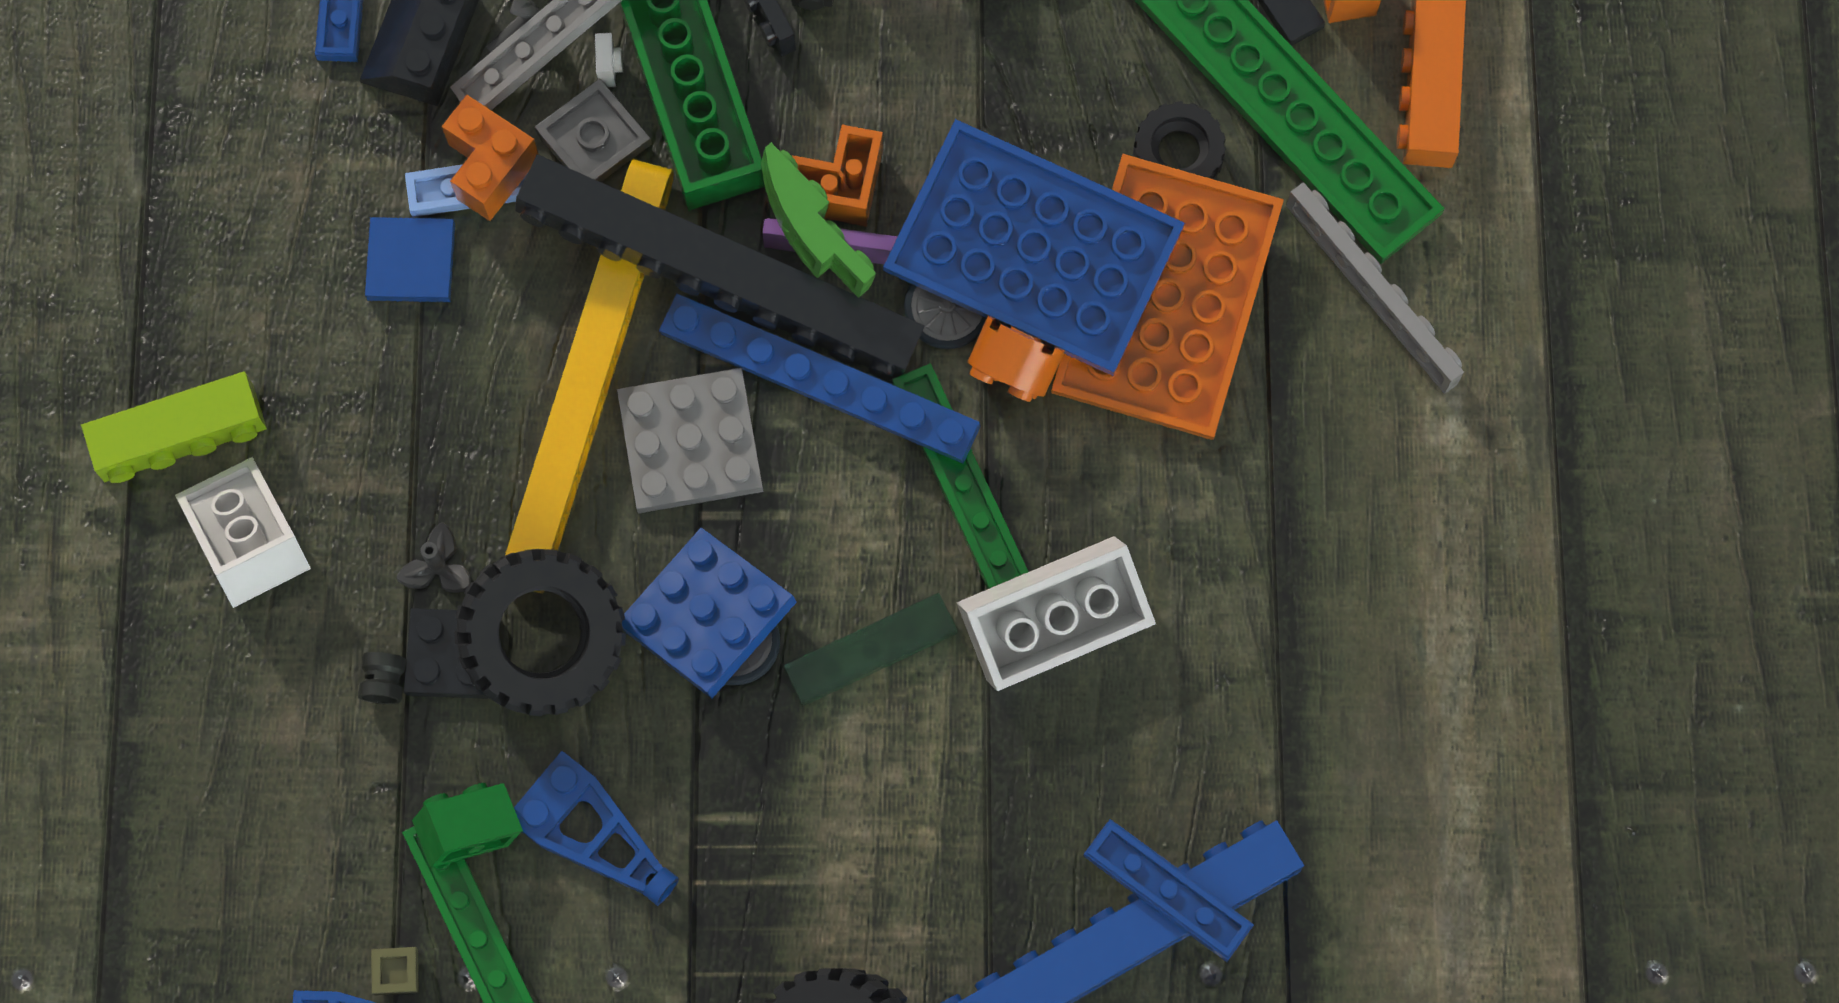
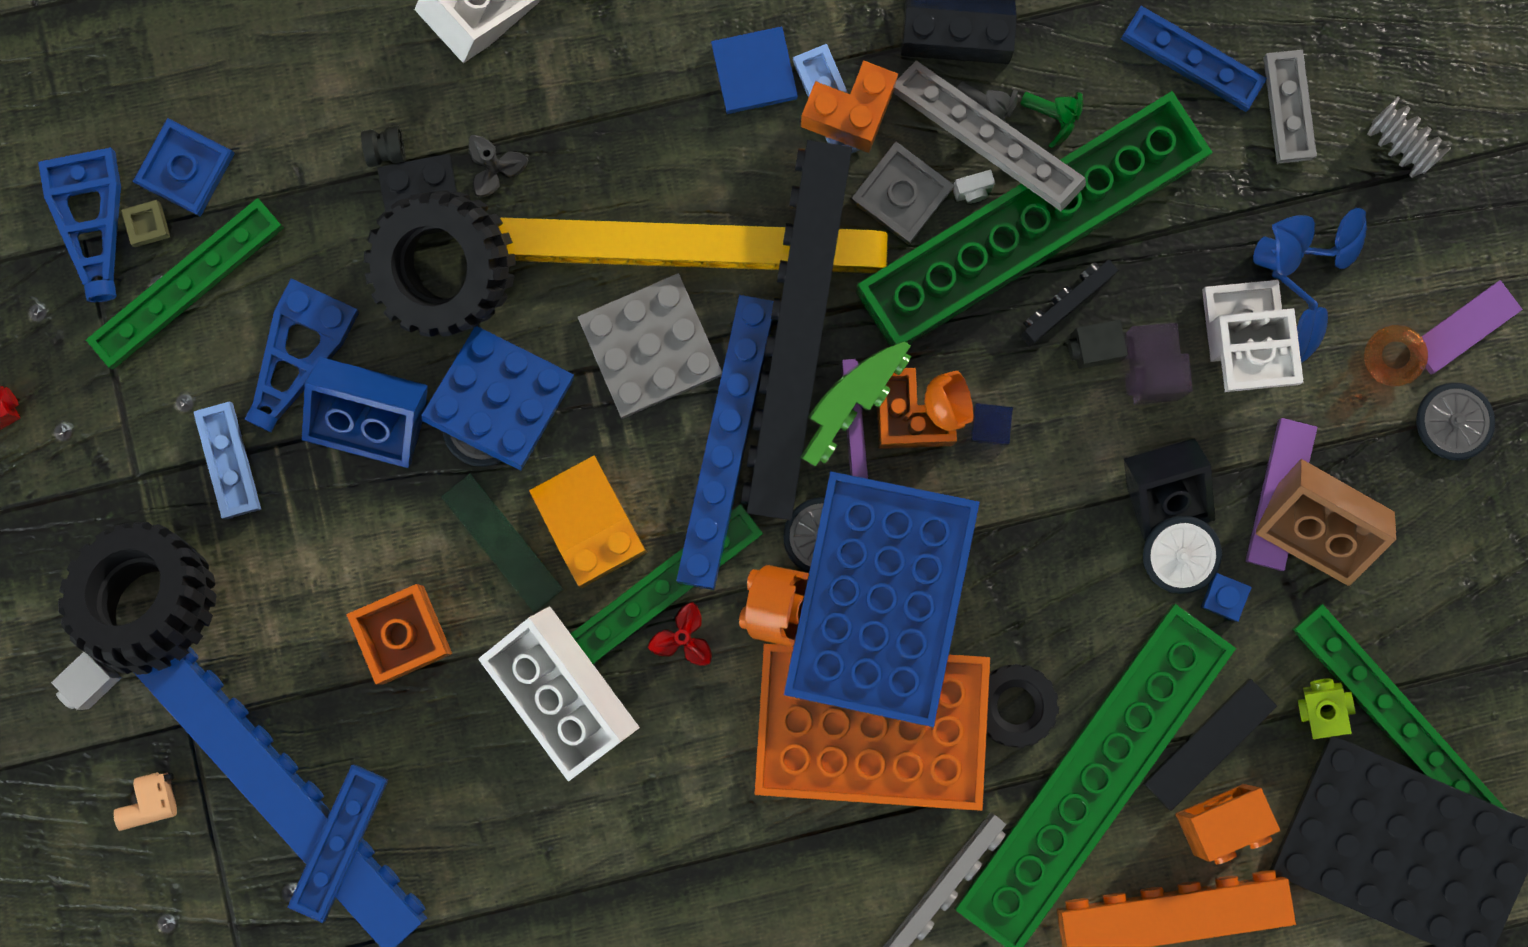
camera: 75 degrees right, 10 degrees up
green brick [412,783,523,868] -> none
none -> blue tile [133,118,235,217]
none -> light blue plate [193,402,261,520]
none -> blue slope [302,357,428,468]
none -> orange brick [346,584,452,684]
none -> light orange slope [529,455,647,588]
none -> red plant [647,602,712,666]
none -> orange hair [924,371,974,431]
none -> clear blue plate [971,403,1013,445]

